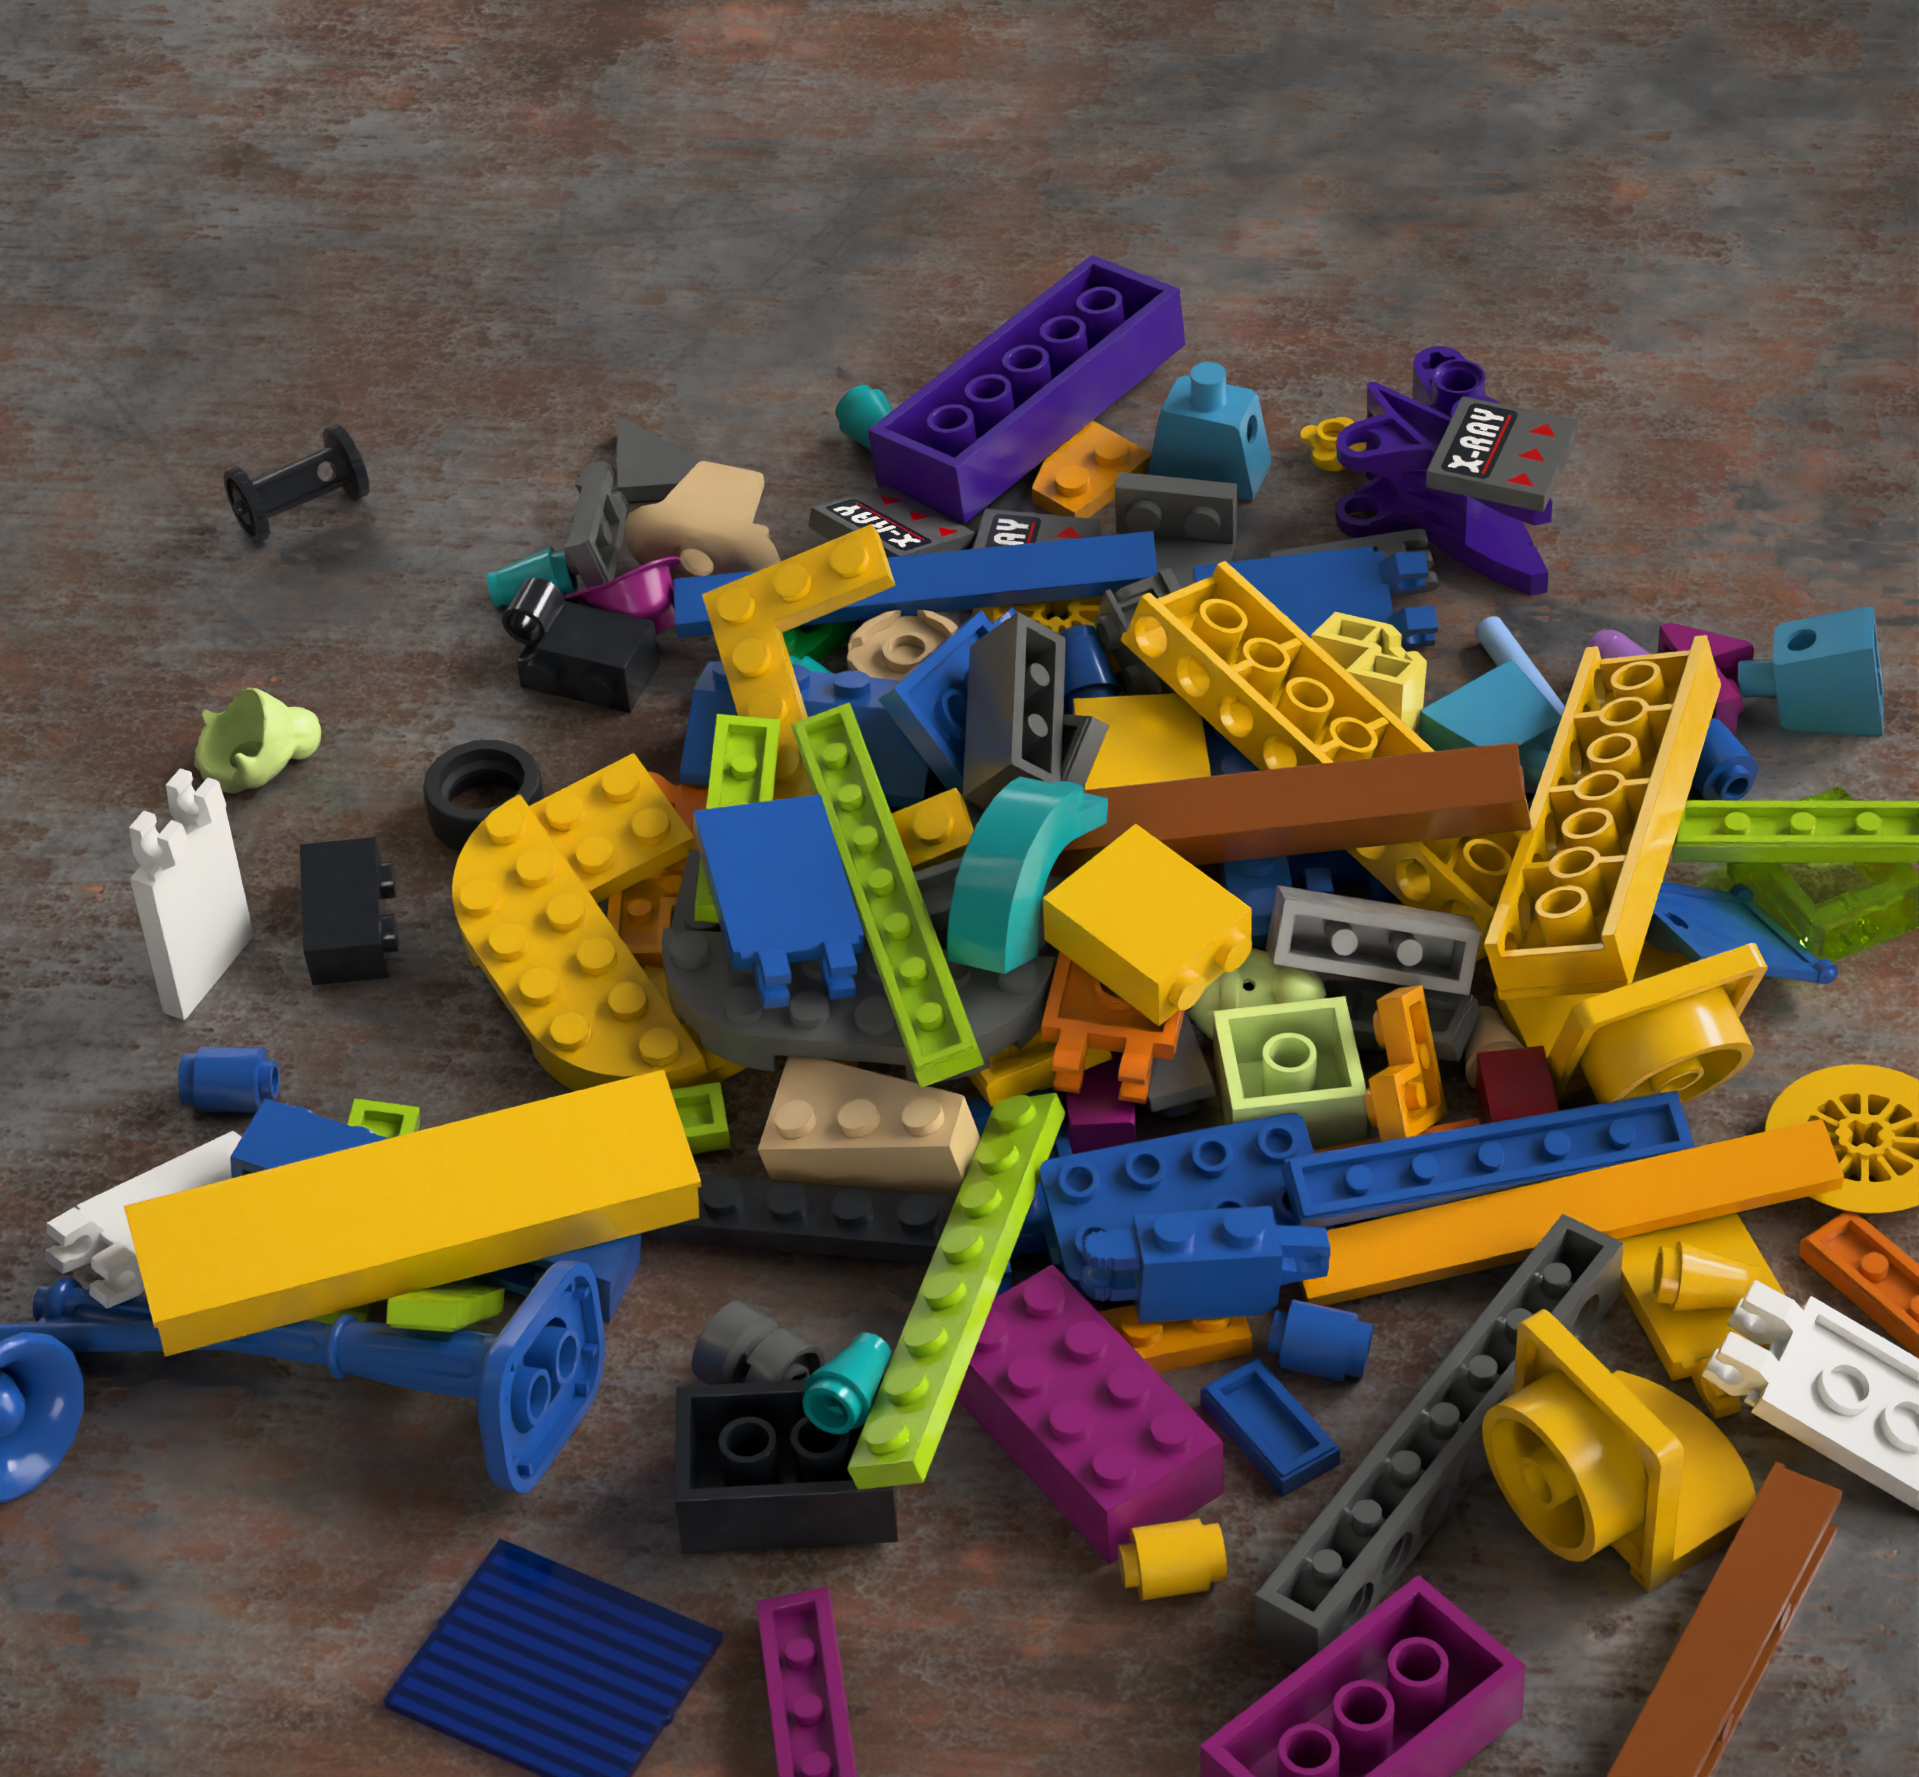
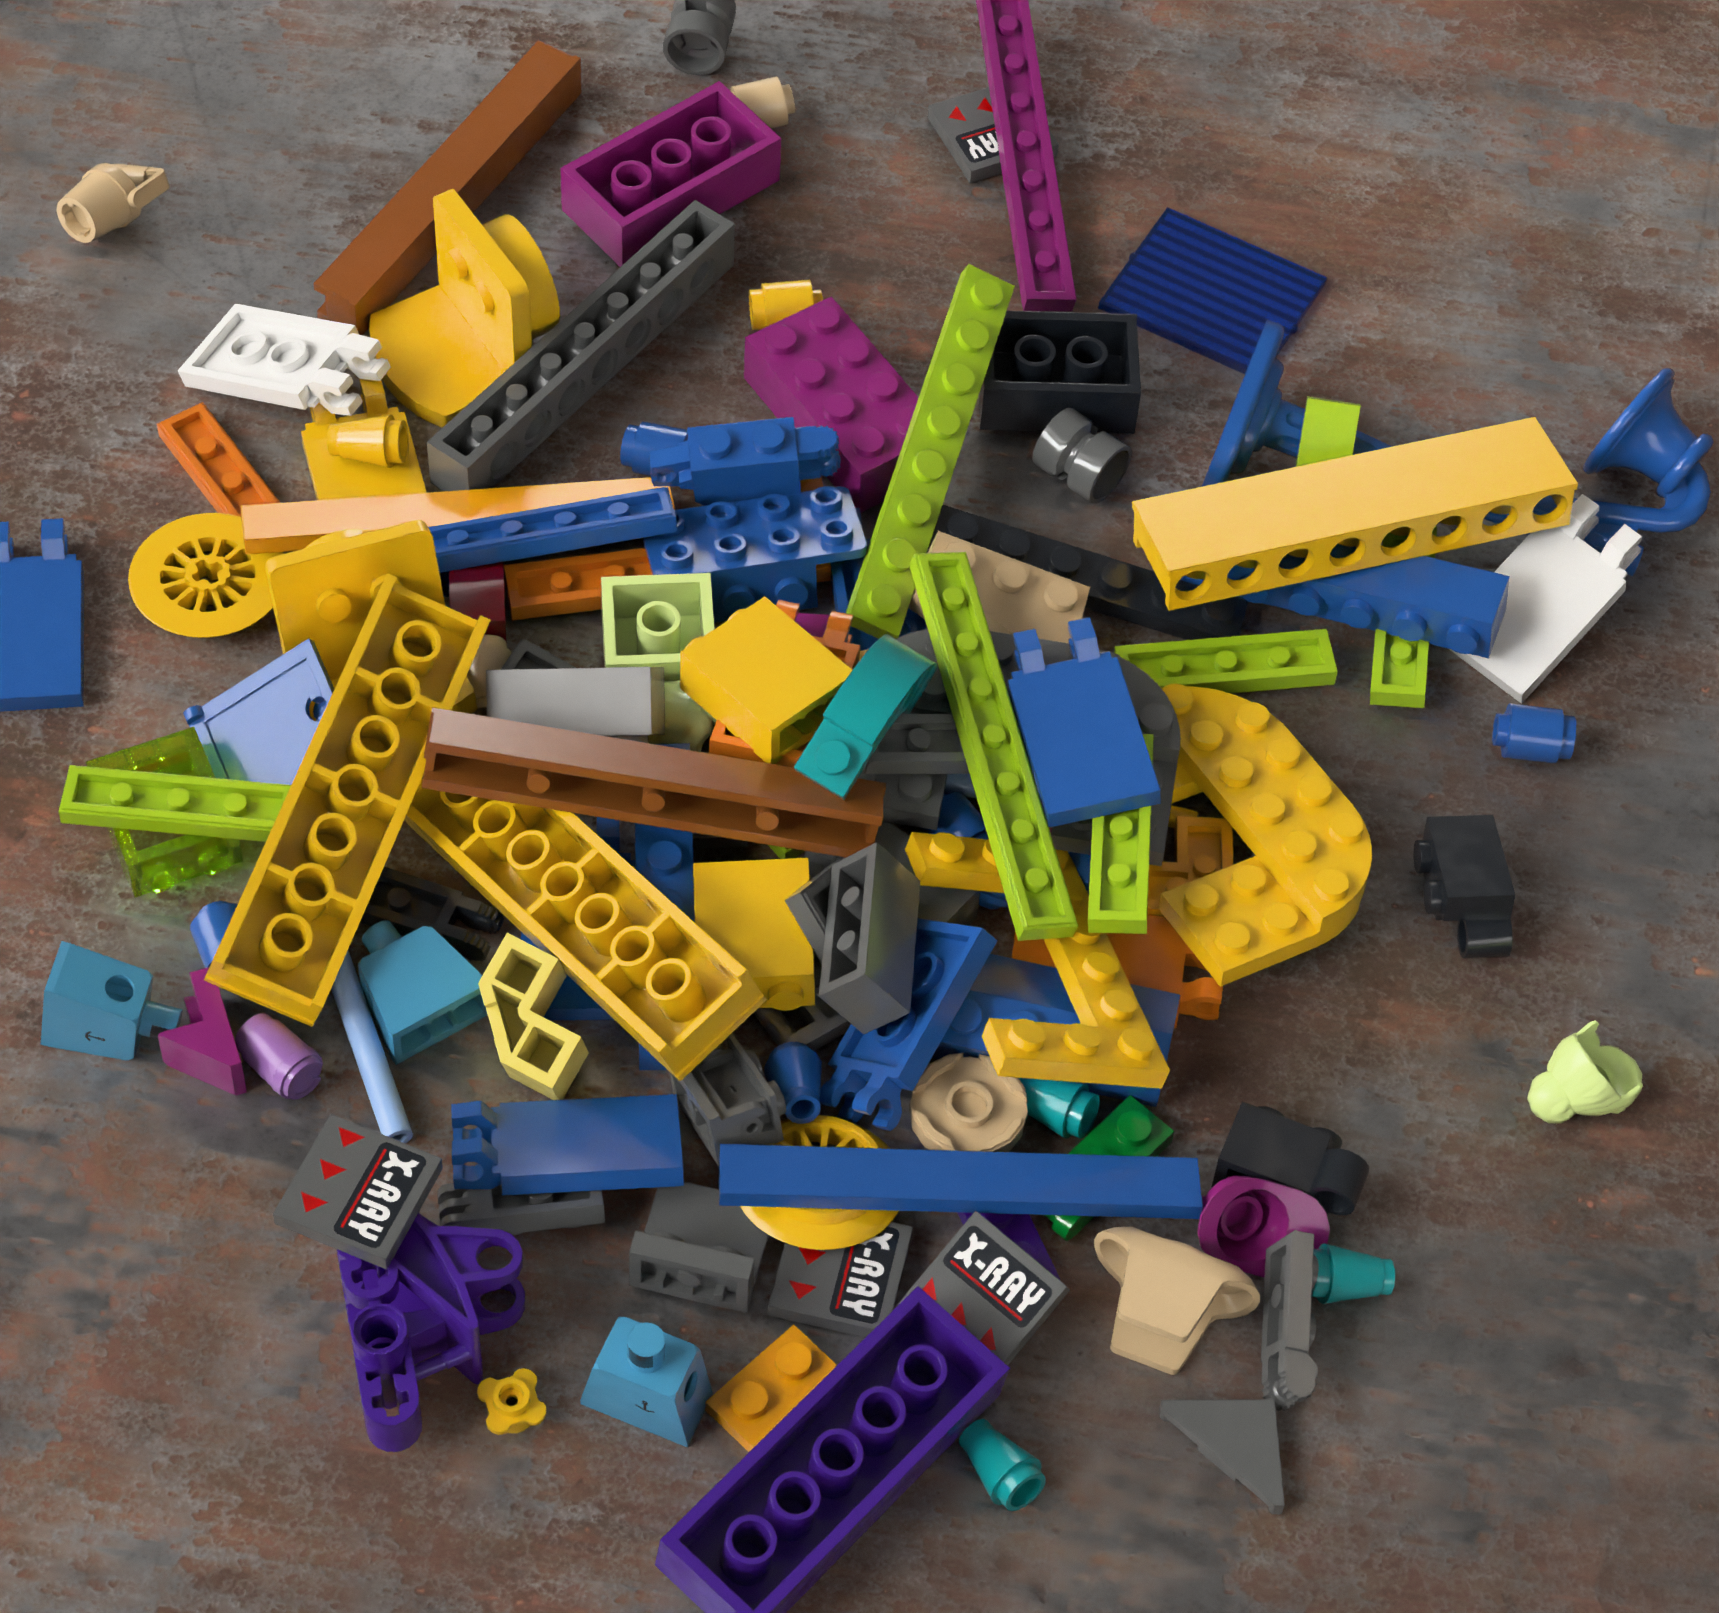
camera: 175 degrees right, 10 degrees up
white tile [129,768,254,1021] -> none
black hose [223,424,370,543] -> none
black tyre [423,740,545,851] -> none
teal cone [802,1332,892,1434] -> none
blue tile [1200,1357,1340,1497] -> none
light orange plate [1365,985,1448,1142] -> none

